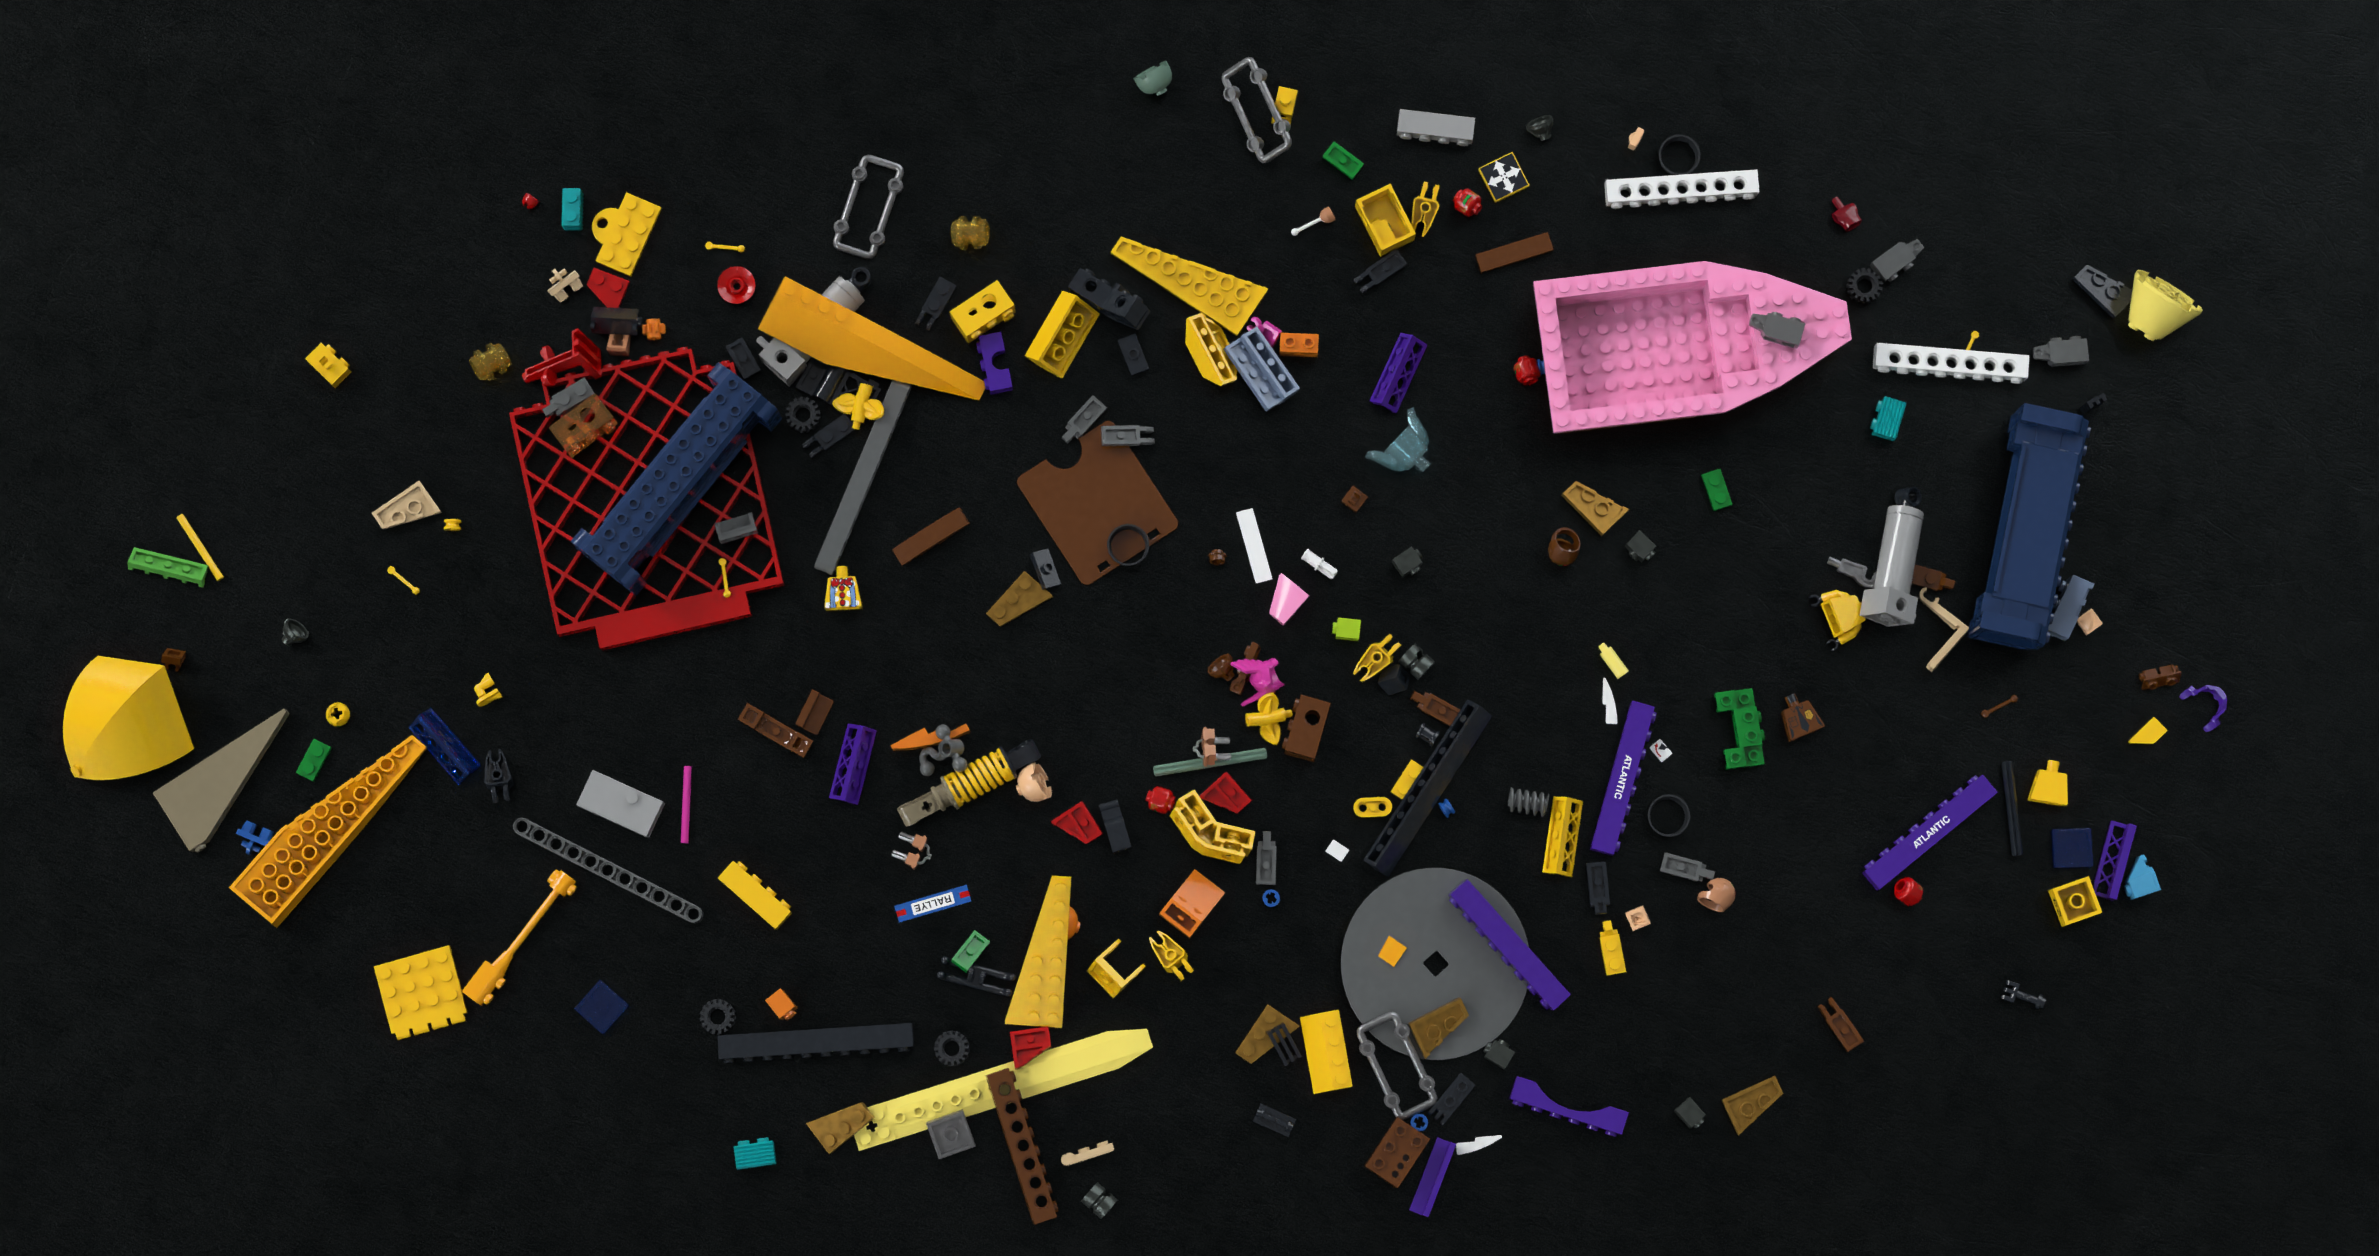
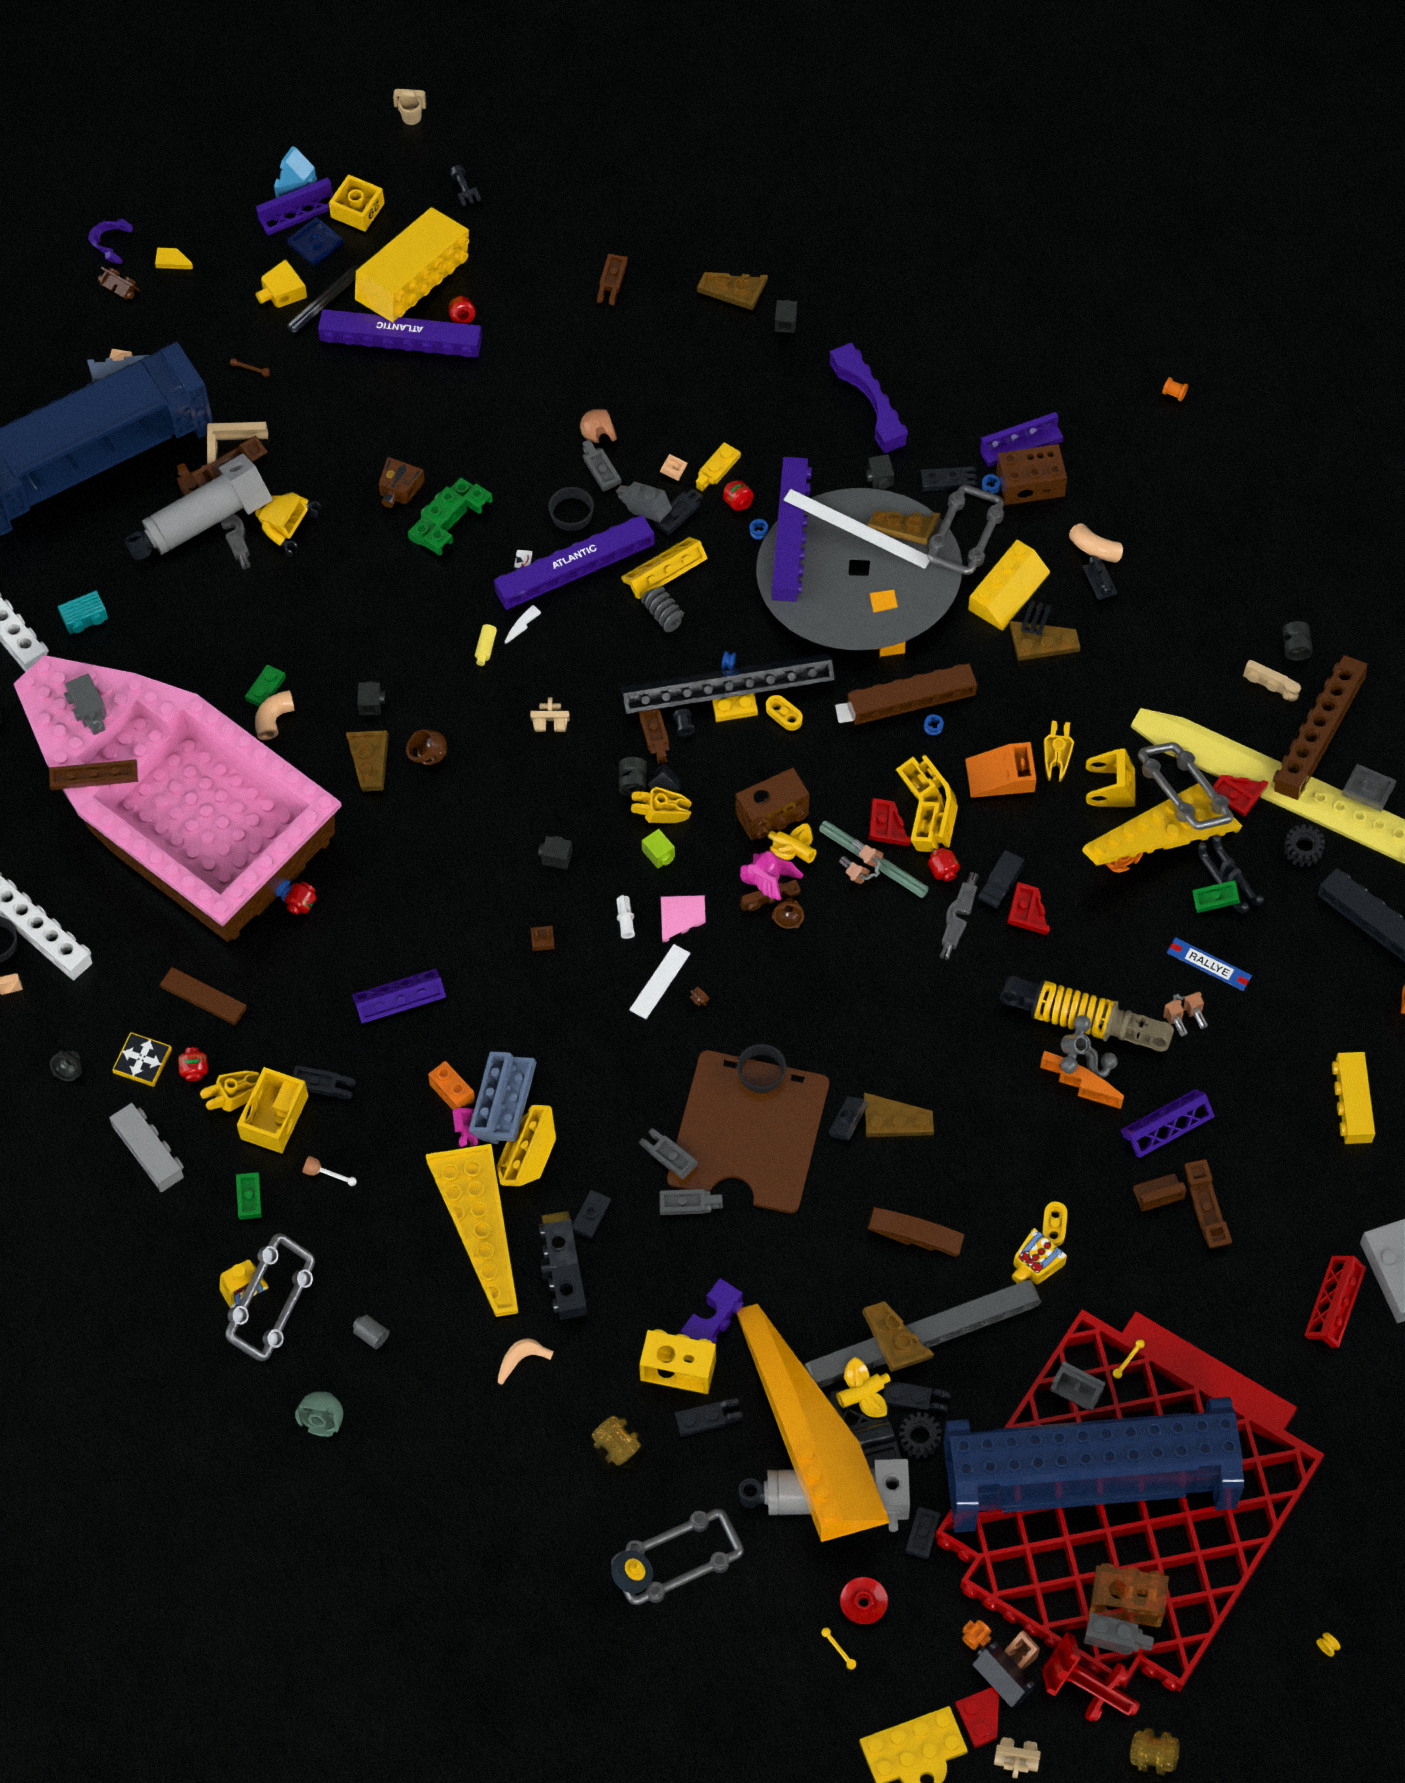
camera: 130 degrees left, 20 degrees down
tan wing [372,481,442,530] -> none
dark pink bar [681,766,692,843] -> none
light nougat cylinder [1016,762,1052,802] -> none
yellow slope [1025,291,1100,378] -> none
dark grey hinge [1256,831,1276,885] -> none
clear light blue torso [1365,407,1430,472] -> none
white sticker [1456,1135,1502,1155] -> none
none -> reddish brown tile [49,759,138,790]
none -> reddish brown slope [191,435,267,487]
none -> light nougat cylinder [255,690,295,740]
none -> dark grey brick [353,1315,389,1349]
none -> yellow brick [355,207,469,323]
none -> tan piece [393,89,426,125]
none -> light nougat piece [498,1338,554,1385]
none -> tan hips [531,697,570,732]
none -> black wheel [611,1550,653,1594]
none -> dark grey hinge [616,482,672,522]
none -> red head [723,480,753,511]
none -> blue bush [750,519,768,540]
none -> white sticker [784,489,930,569]
none -> reddish brown brick [847,664,977,725]
none -> pearl gold wing [862,1301,934,1372]
none -> flat silver piece [940,872,979,960]
none -> yellow plate [1042,1202,1067,1247]
none -> light nougat cylinder [1069,524,1123,563]
none -> flat silver bar [1138,742,1233,830]
none -> red fence [1304,1256,1366,1348]

